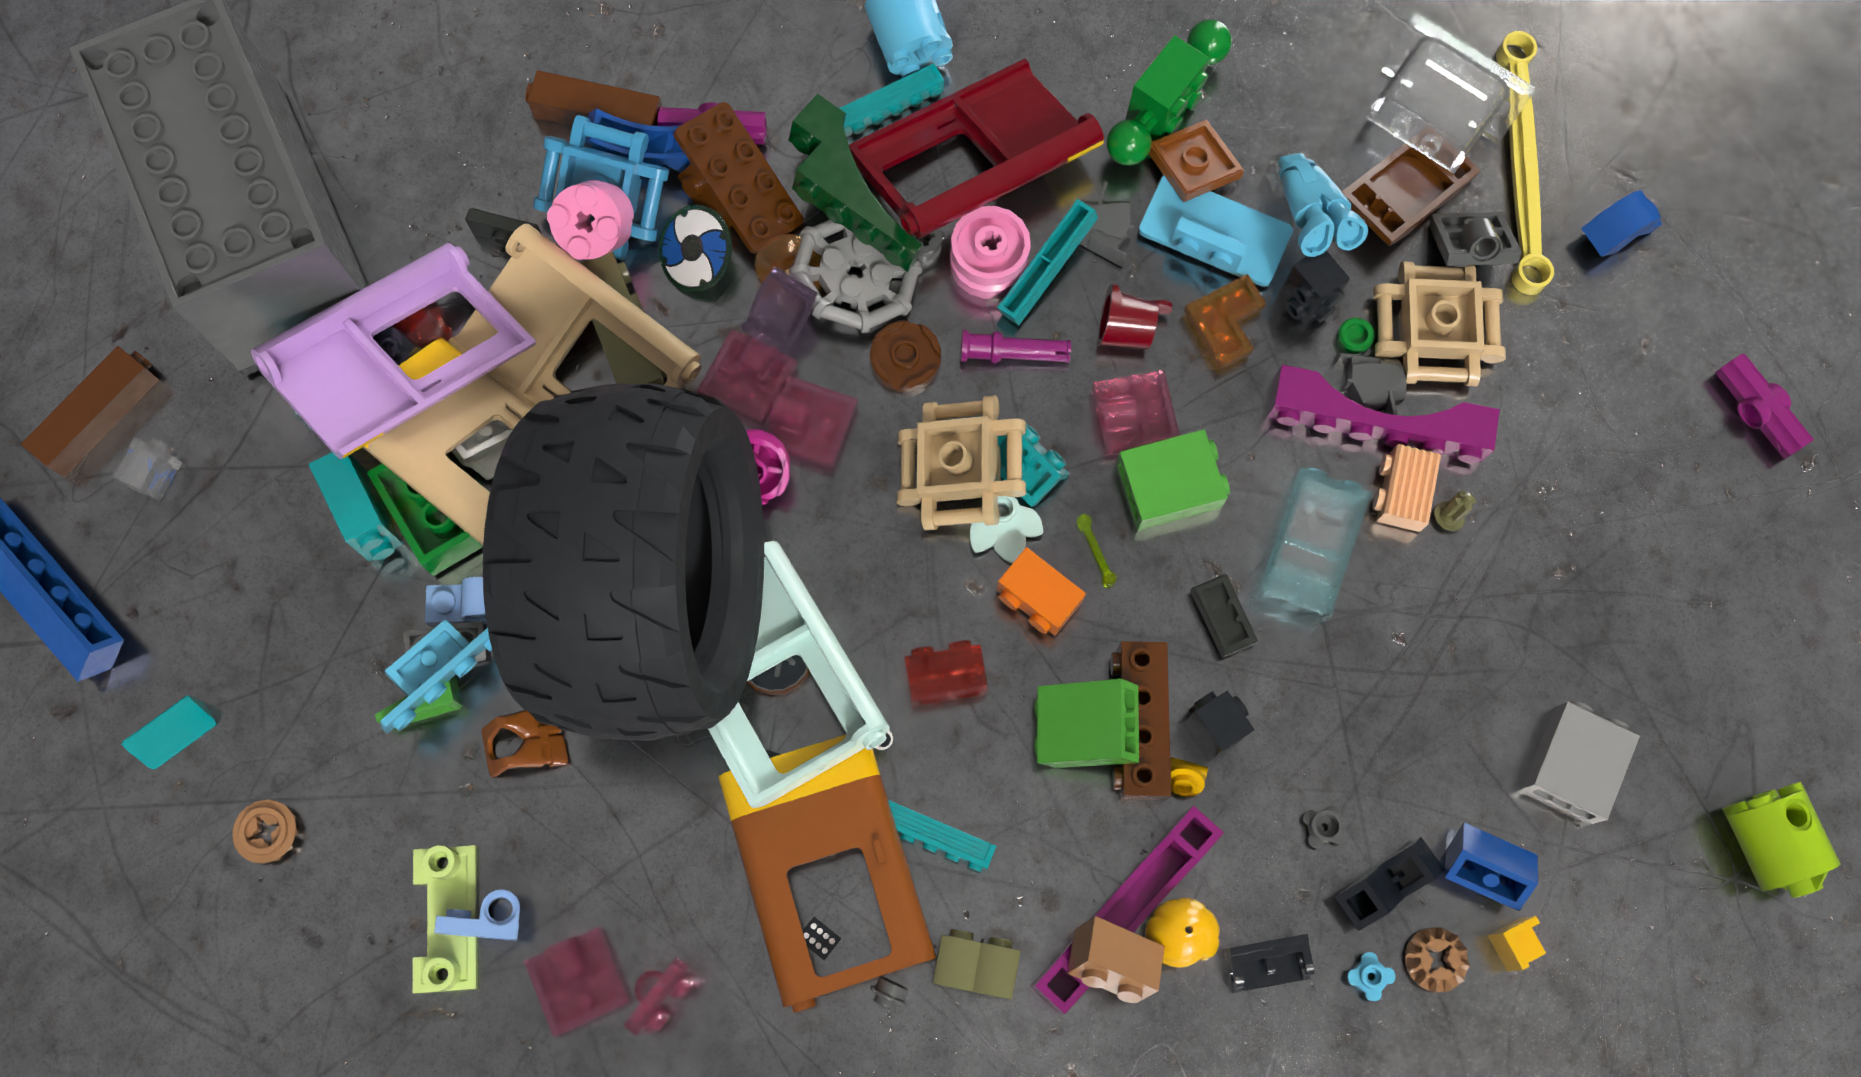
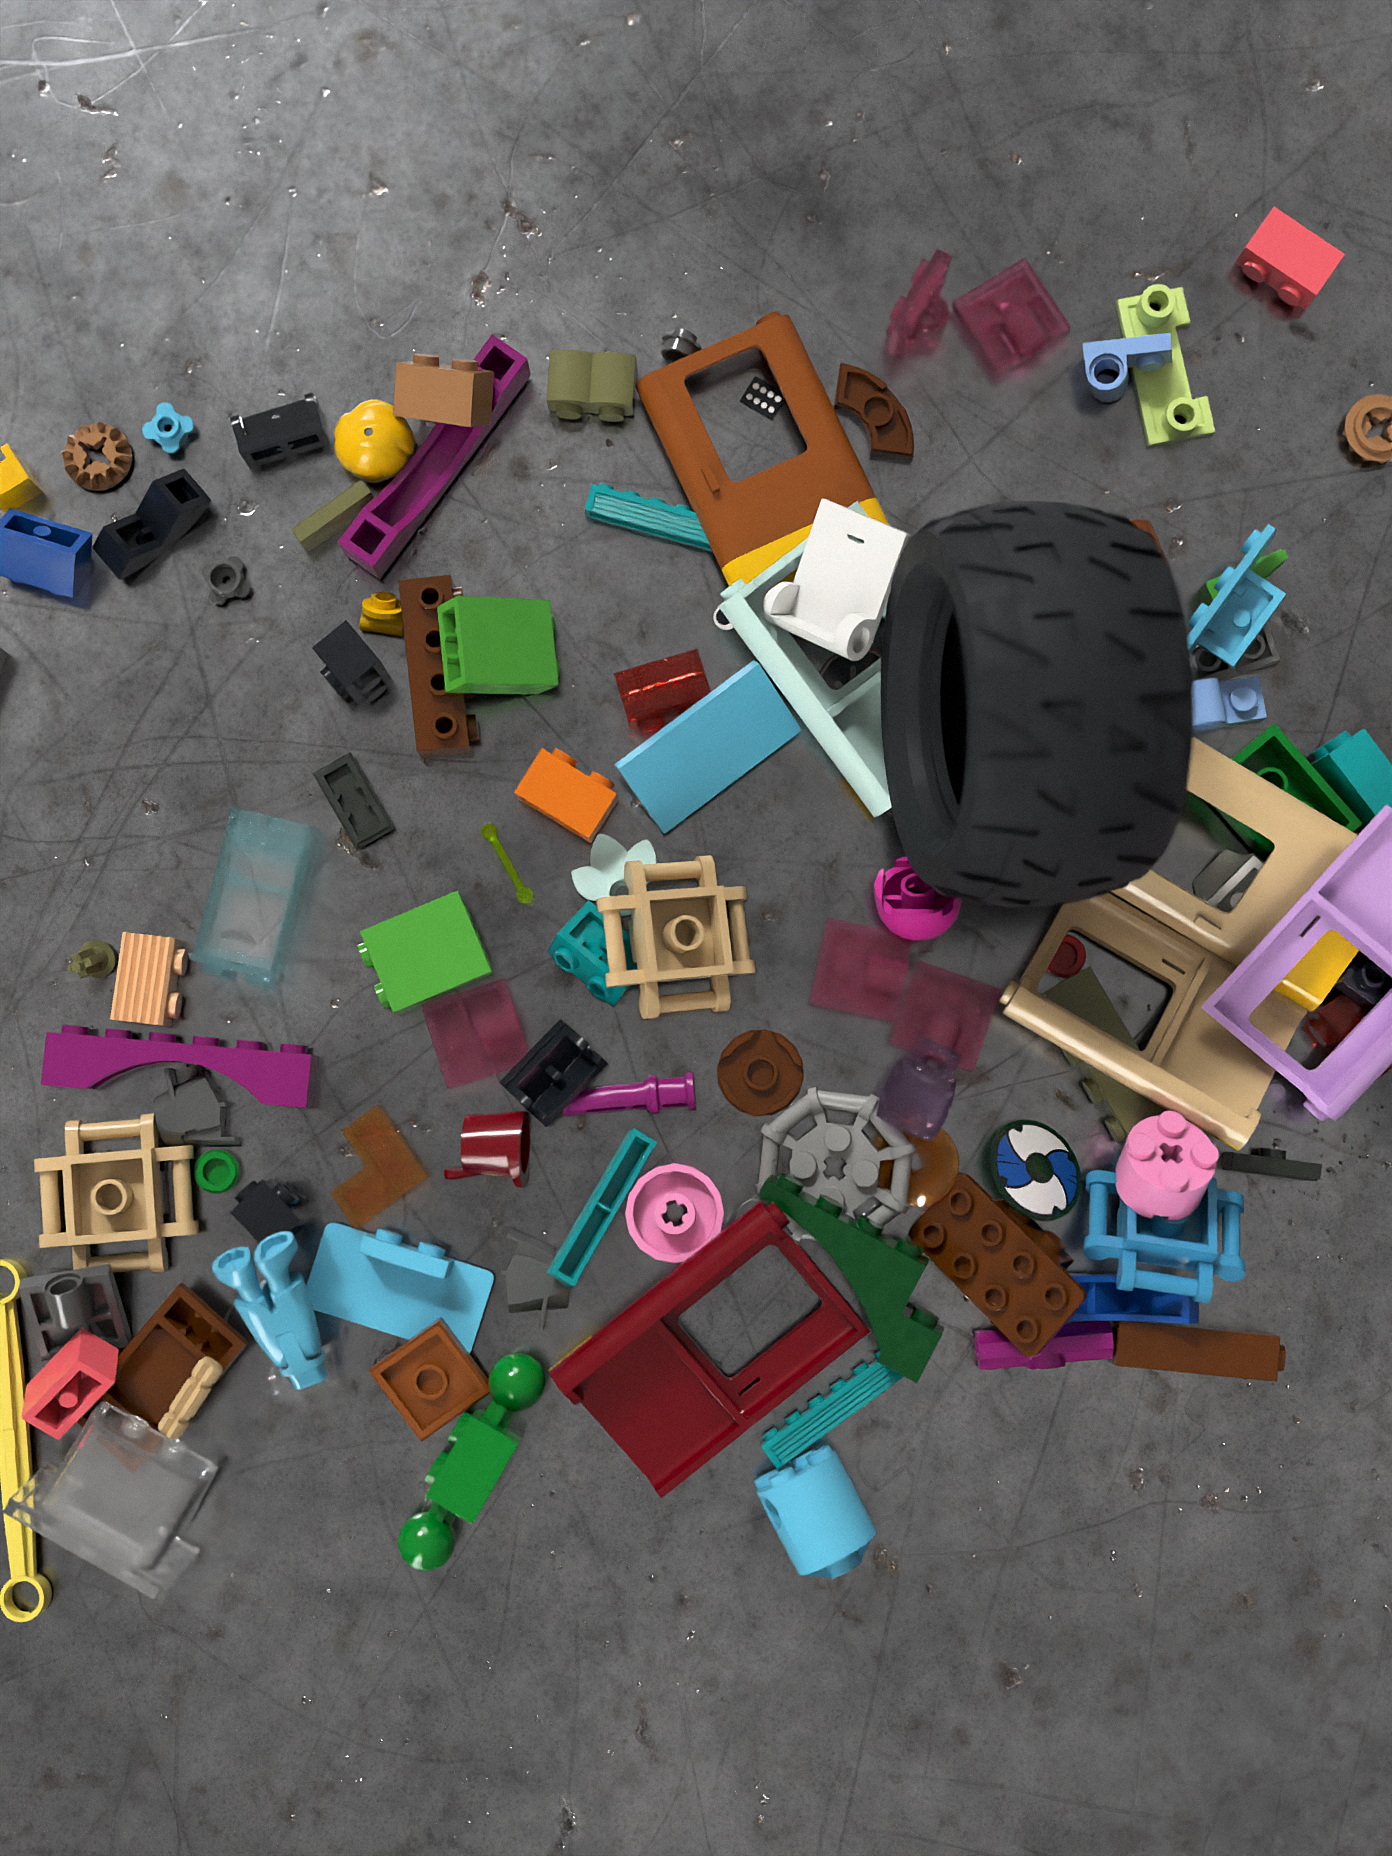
camera: 175 degrees right, 10 degrees up
none -> coral brick [21,1327,119,1440]
none -> tan axle [158,1356,223,1440]
none -> olive tile [292,480,374,553]
none -> black hinge [499,1019,608,1128]
none -> medium azure tile [614,660,802,834]
none -> white door [763,498,911,661]
none -> reddish brown tile [834,363,914,461]
none -> coral brick [1236,207,1345,310]

